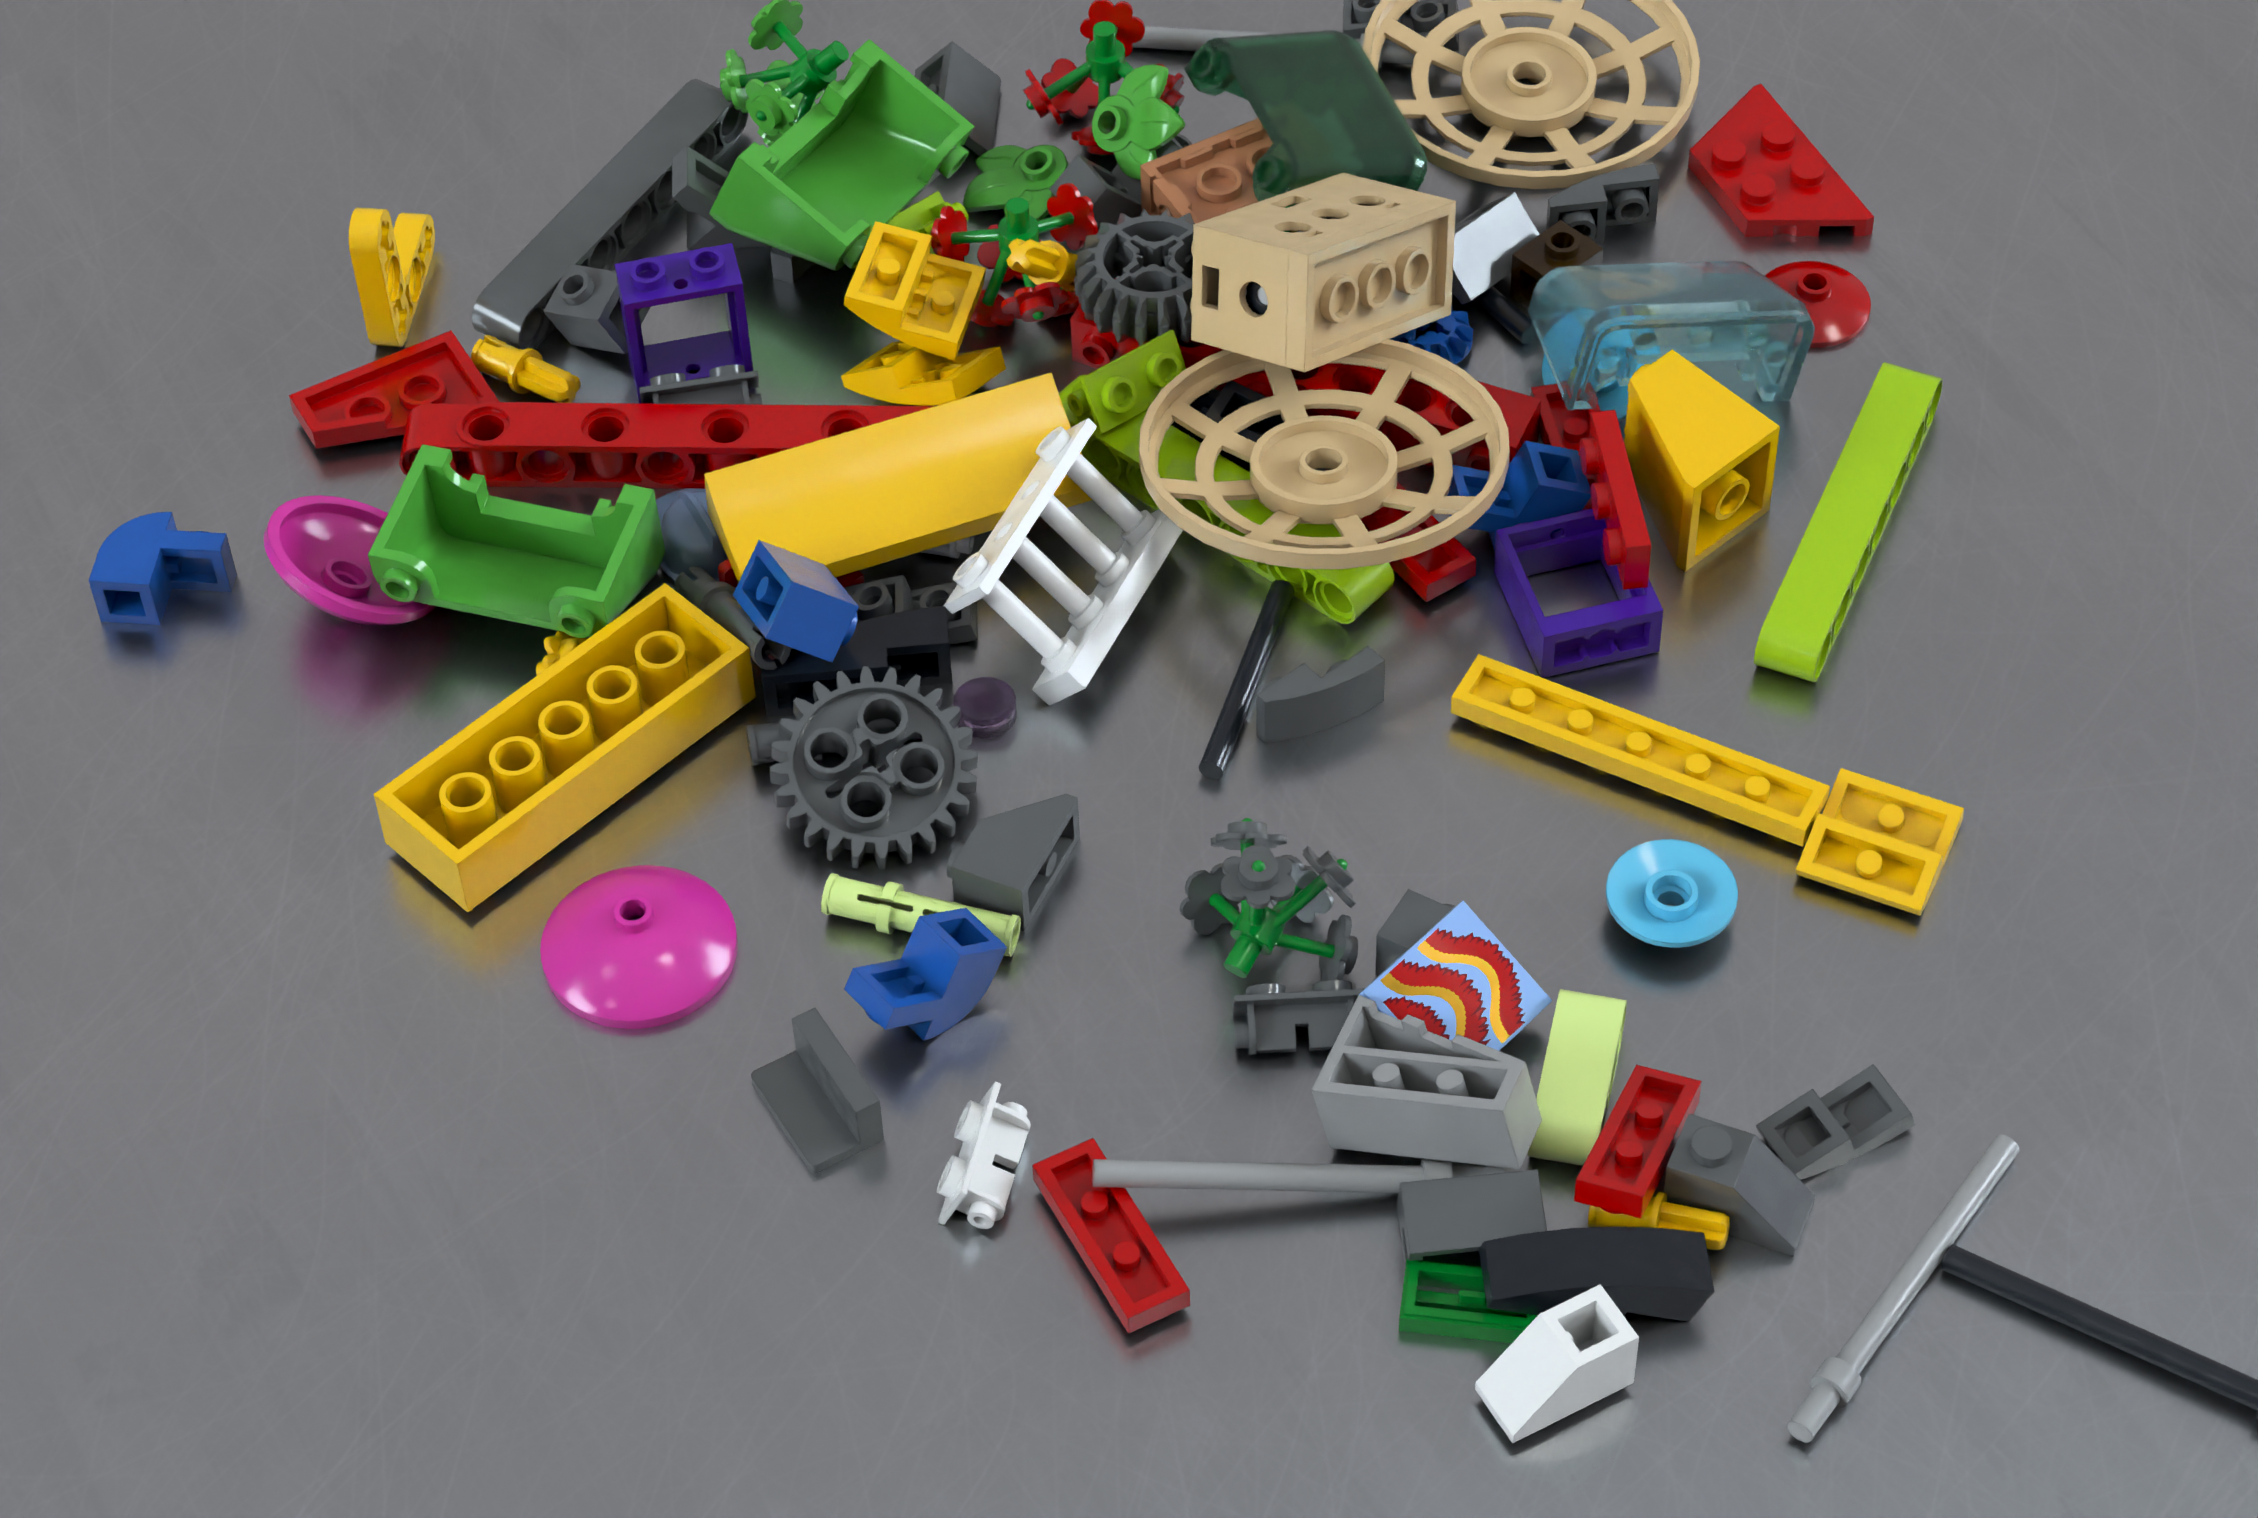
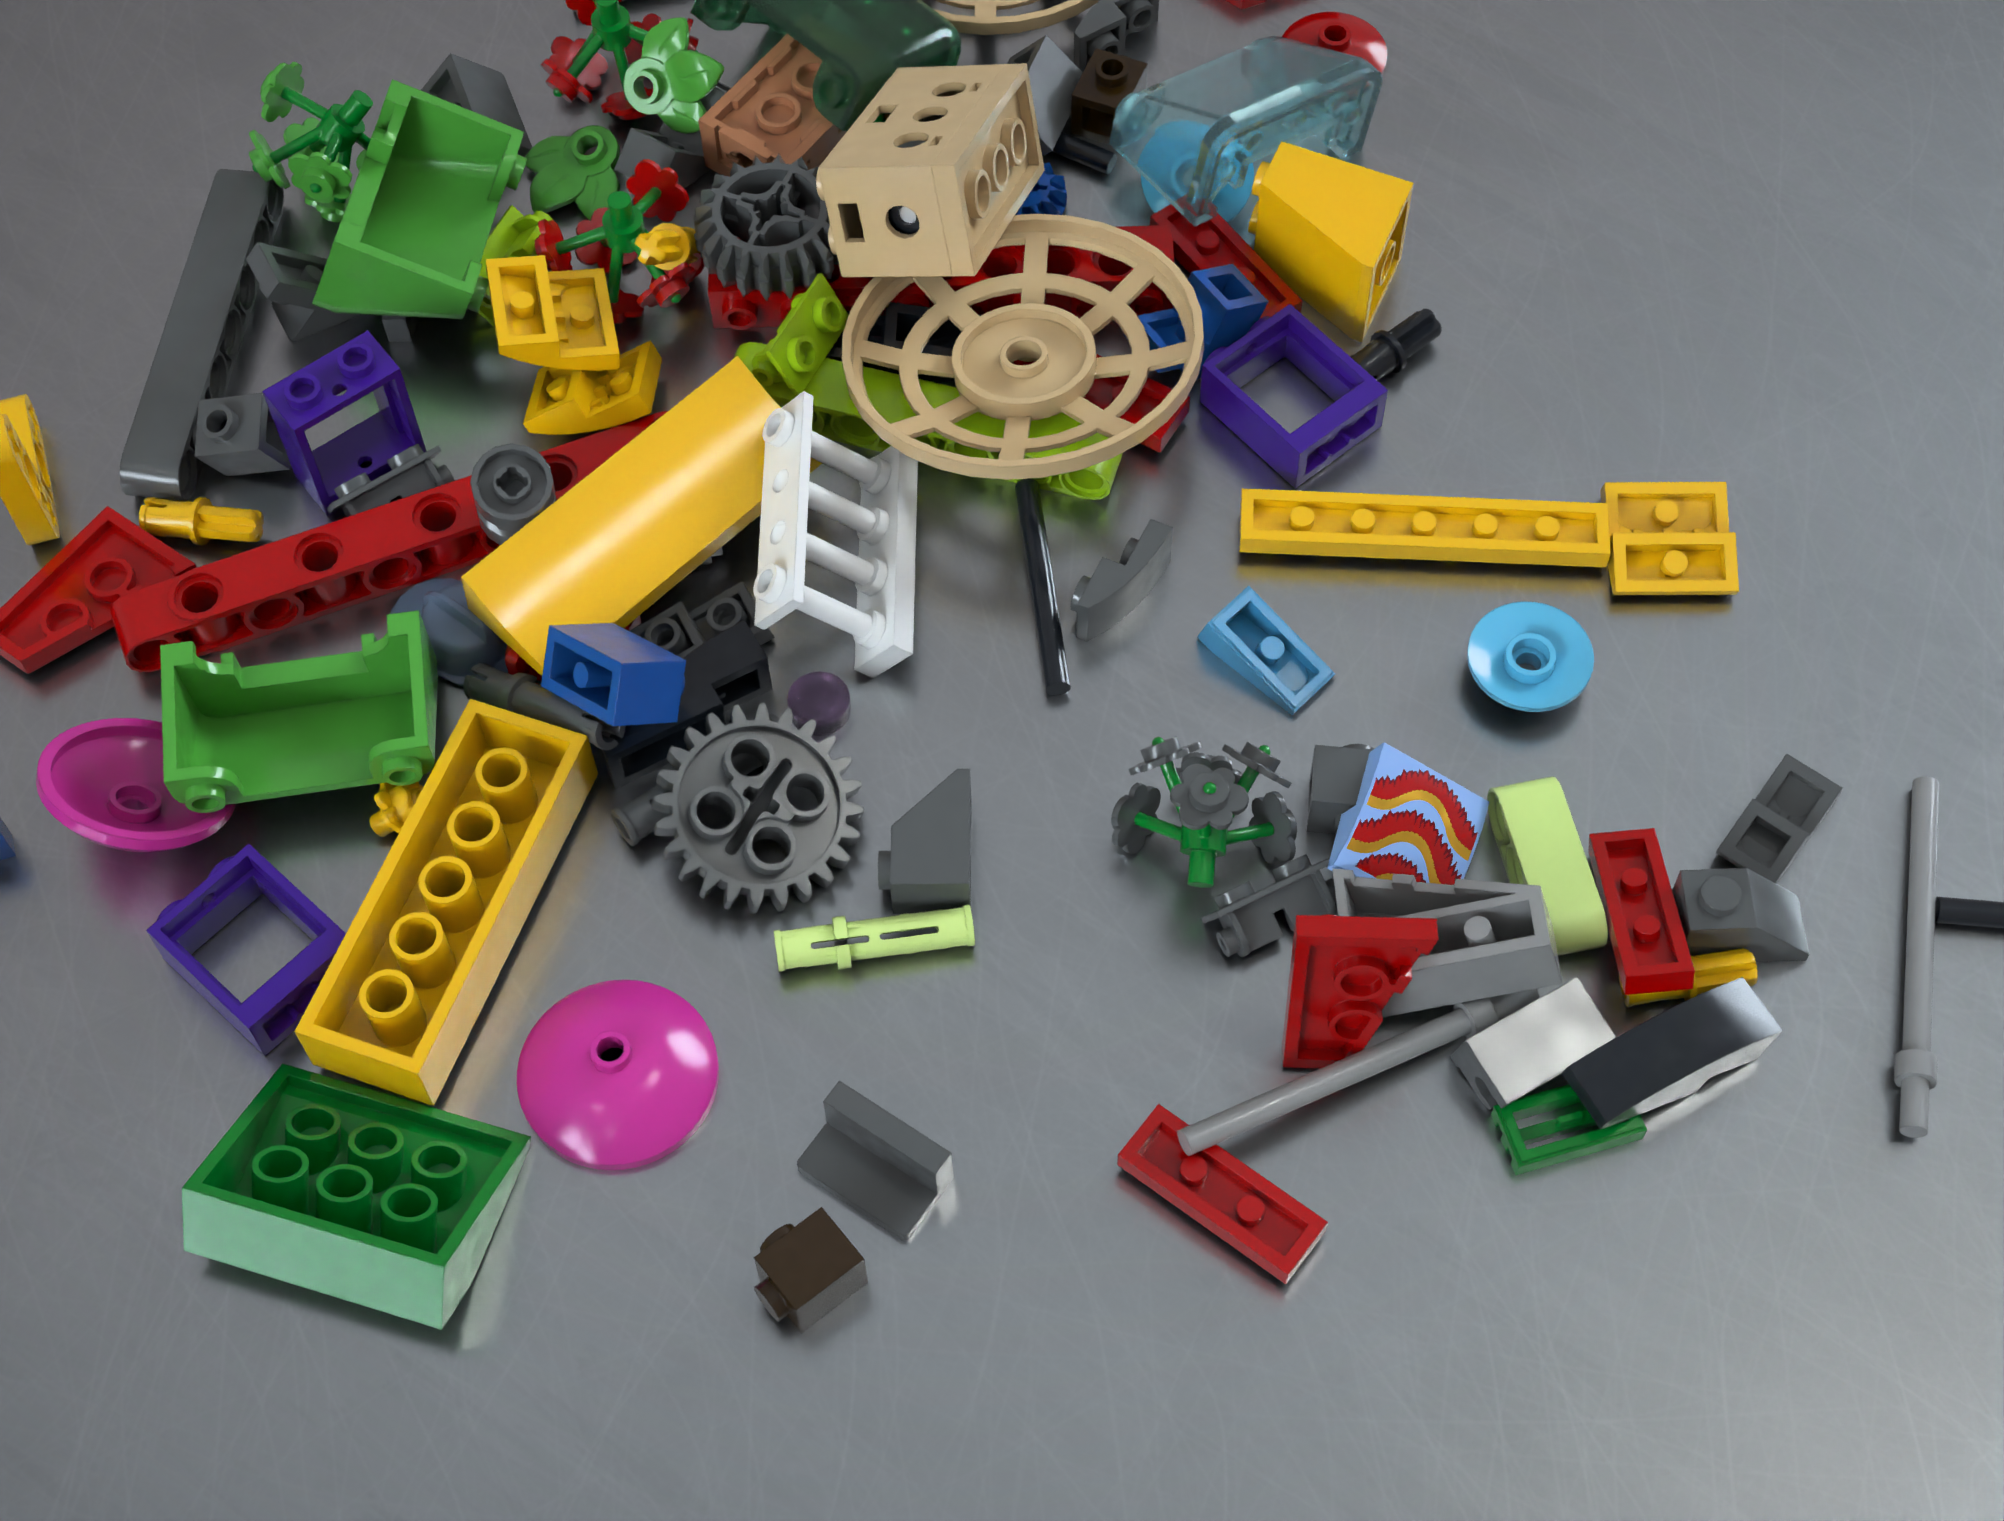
camera: 25 degrees left, 10 degrees up
blue brick [844,908,1007,1041] -> none
white hinge [937,1081,1031,1229] -> none
white slope [1475,1284,1639,1443] -> none
red plate [1579,409,1651,590] -> none
lime beam [1754,362,1943,683] -> none
none -> dark purple window [146,844,346,1056]
none -> green slope [182,1063,531,1330]
none -> dark grey wheel [470,443,556,545]
none -> dark brown brick [754,1207,868,1334]
none -> dark azure slope [1197,586,1335,715]
none -> red wing [1282,914,1439,1068]
none -> black axle [1350,309,1442,381]

